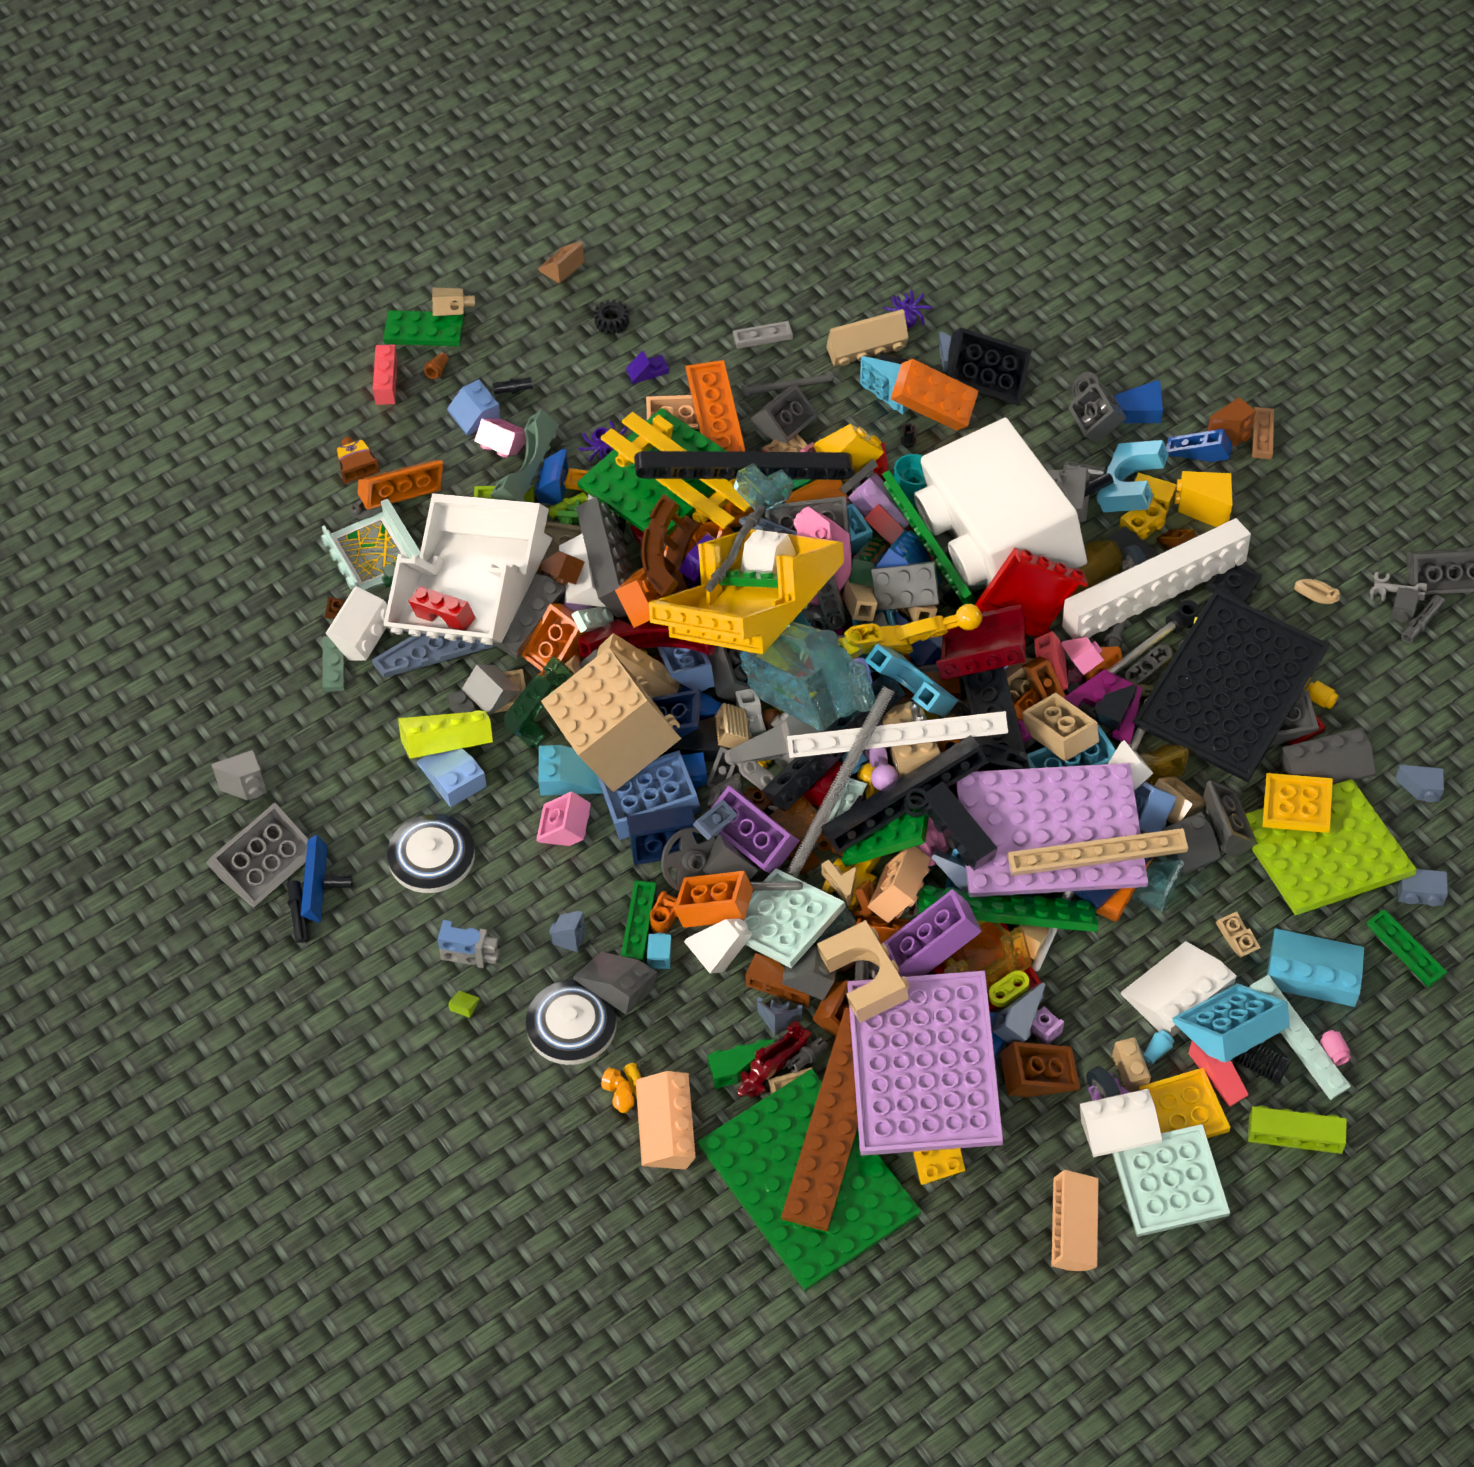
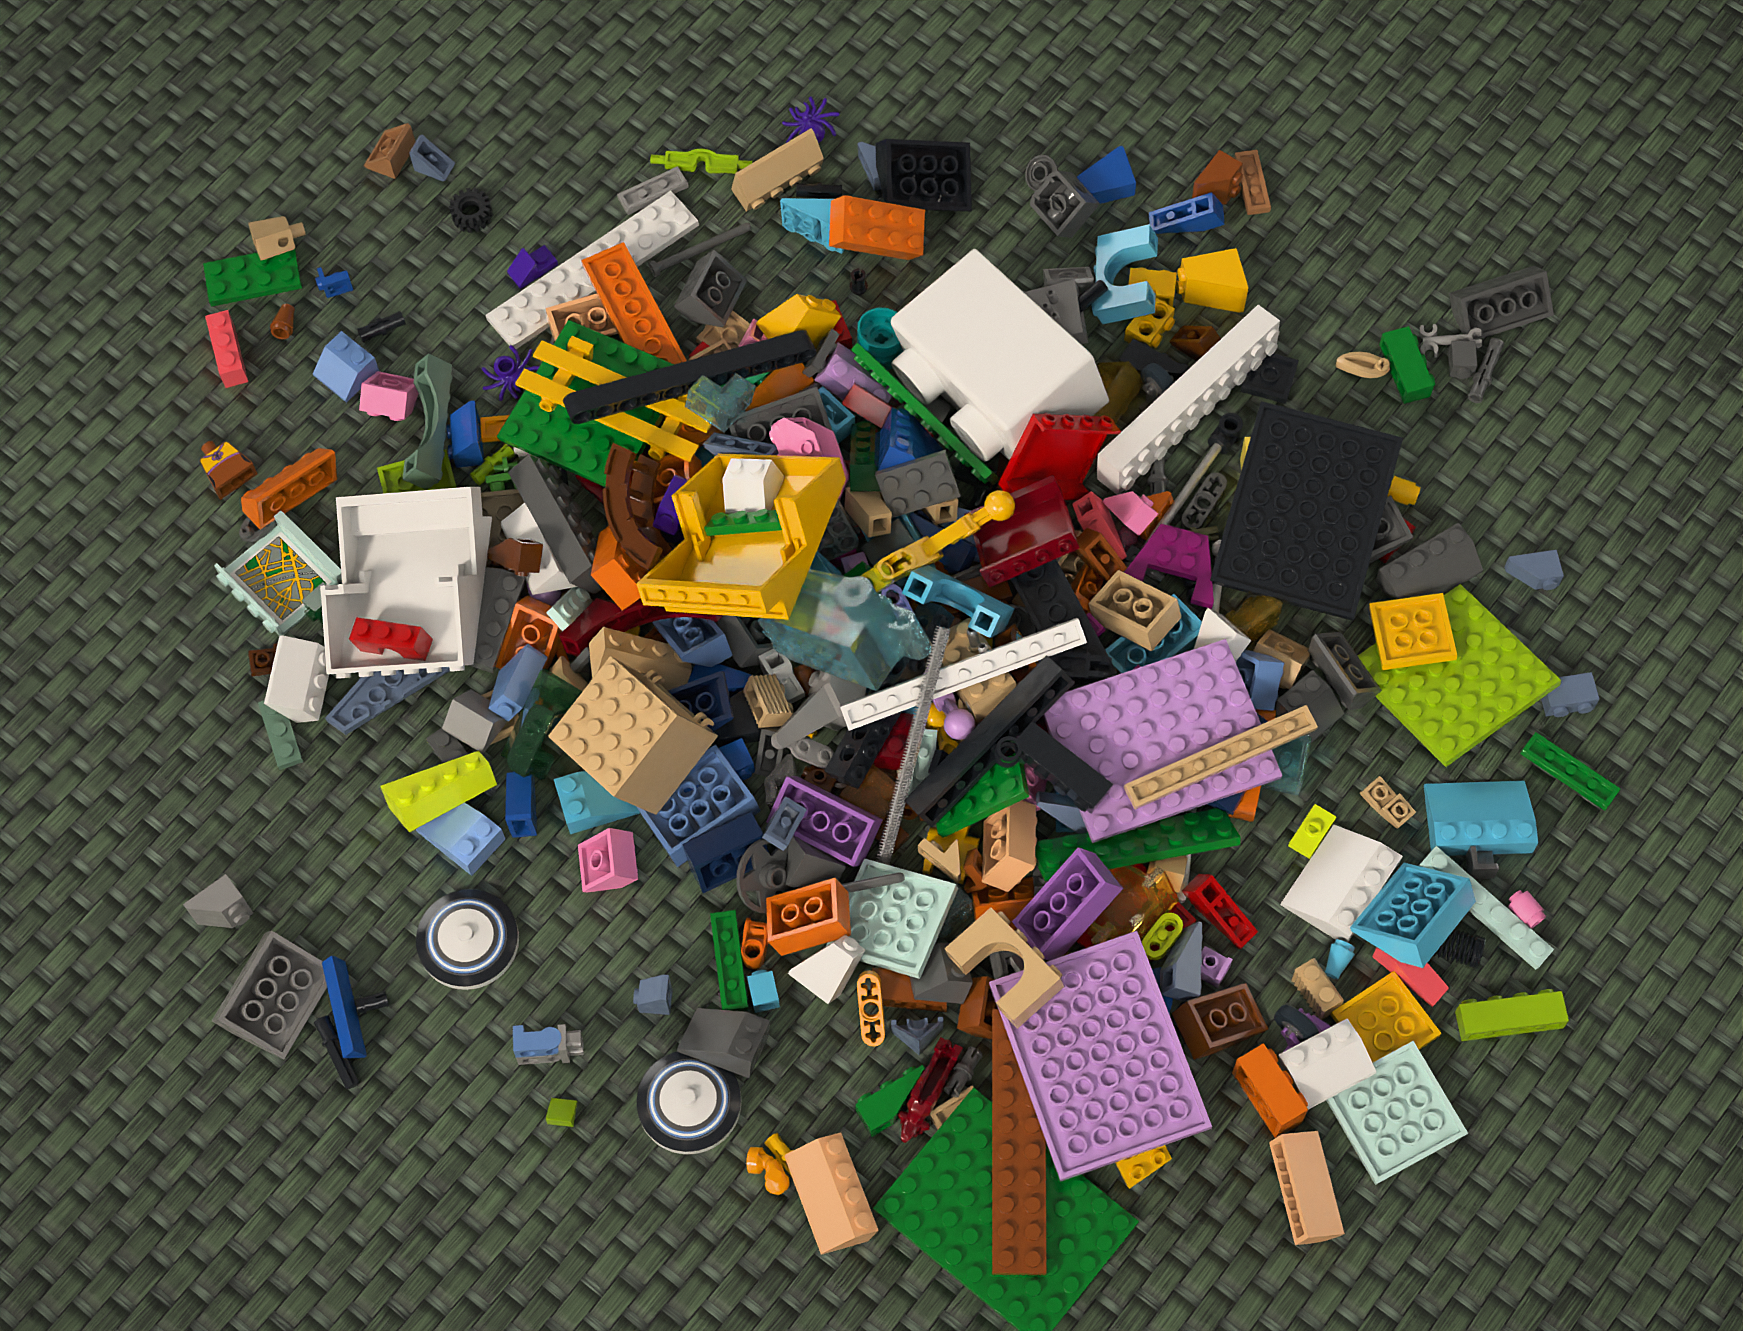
camera: 15 degrees left, 10 degrees up
dark grey bar [705,505,766,592] -> none
black slope [1093,685,1137,731] -> none
none -> blue bracket [315,267,353,298]
none -> sand blue slope [409,134,455,181]
none -> white plate [486,191,699,349]
none -> medium blue slope [488,644,547,722]
none -> blue slope [505,769,537,838]
none -> lime piece [650,149,753,174]
none -> light orange beam [857,970,886,1046]
none -> red slope [1182,874,1258,949]
none -> orange brick [1232,1043,1308,1138]
none -> neon yellow plate [1288,804,1336,859]
none -> green brick [1379,326,1435,404]
none -> flat silver panel [1465,846,1499,879]

